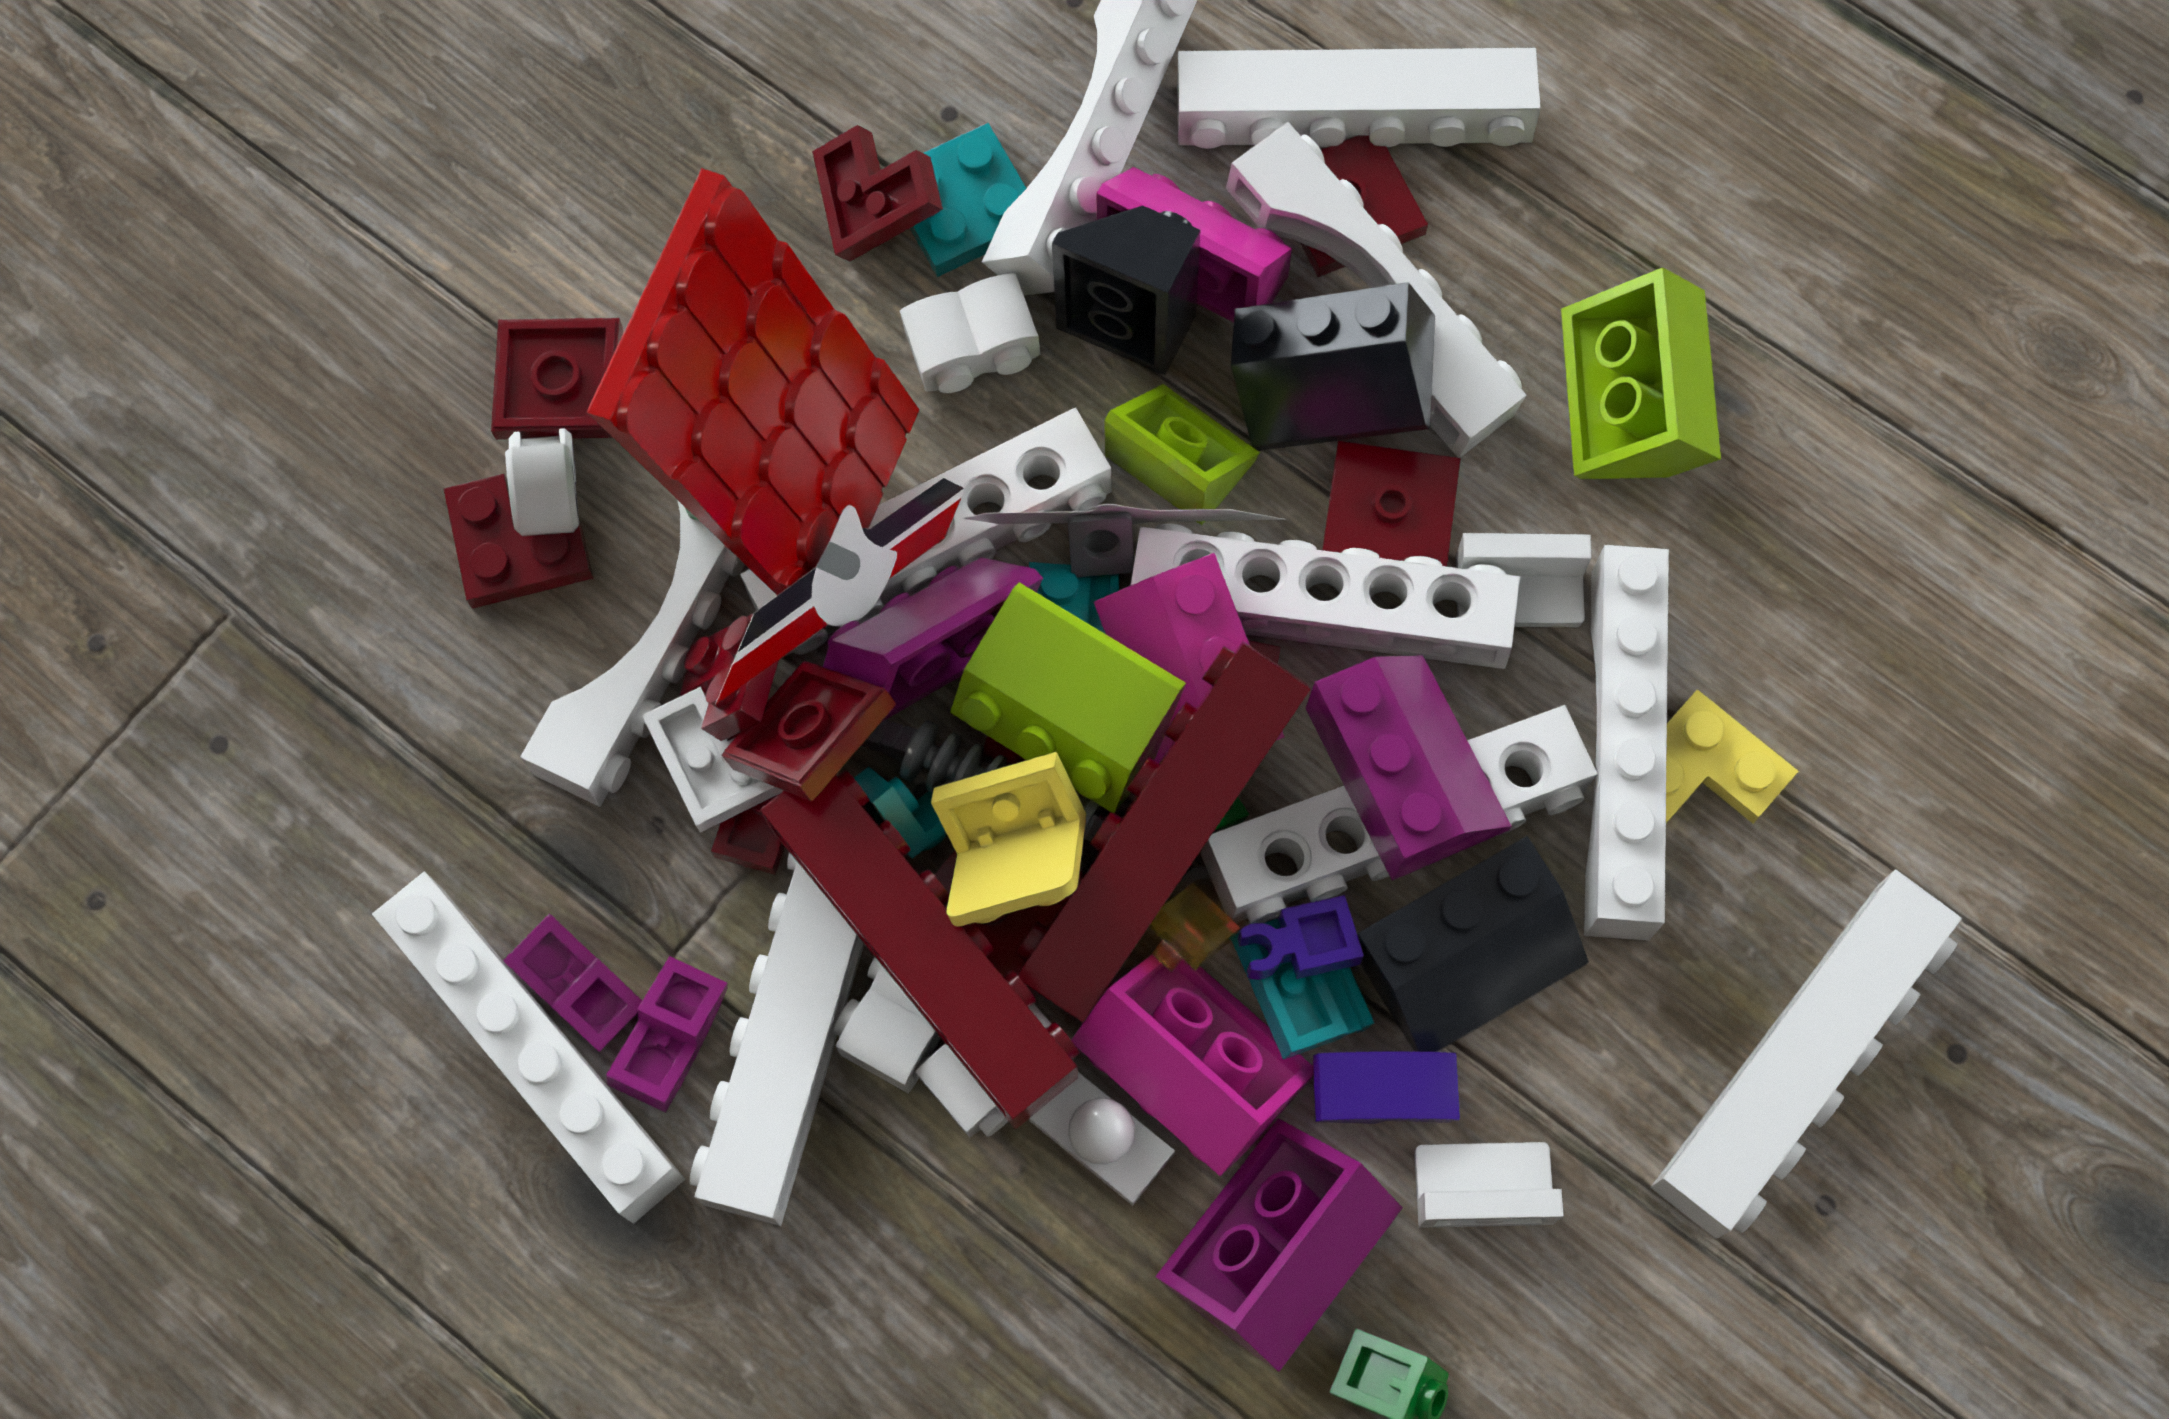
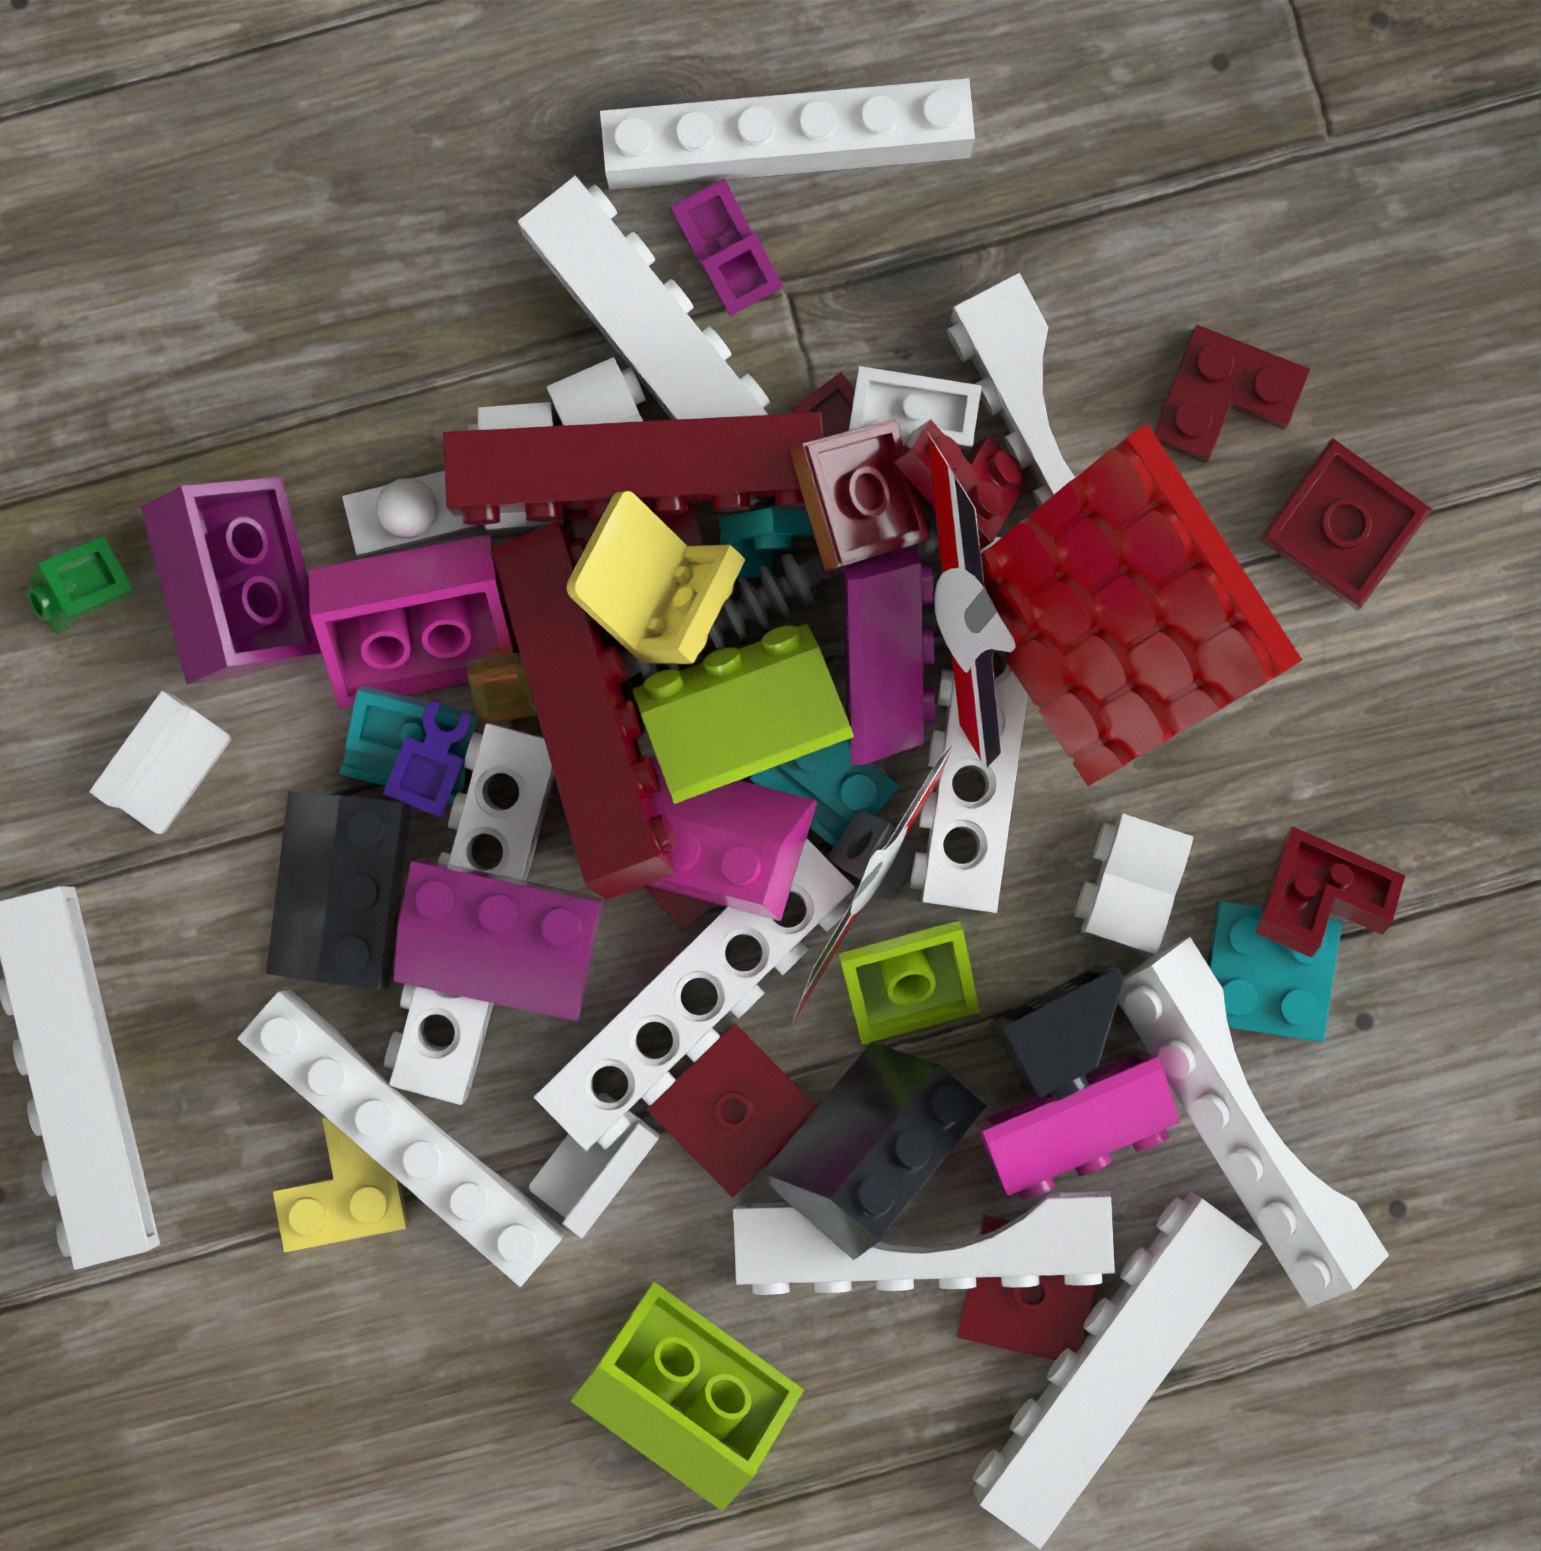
camera: 125 degrees right, 15 degrees up
magenta slope [502,913,642,1052] -> none
white animal [505,428,579,536] -> none
dark purple slope [1313,1051,1460,1124] -> none

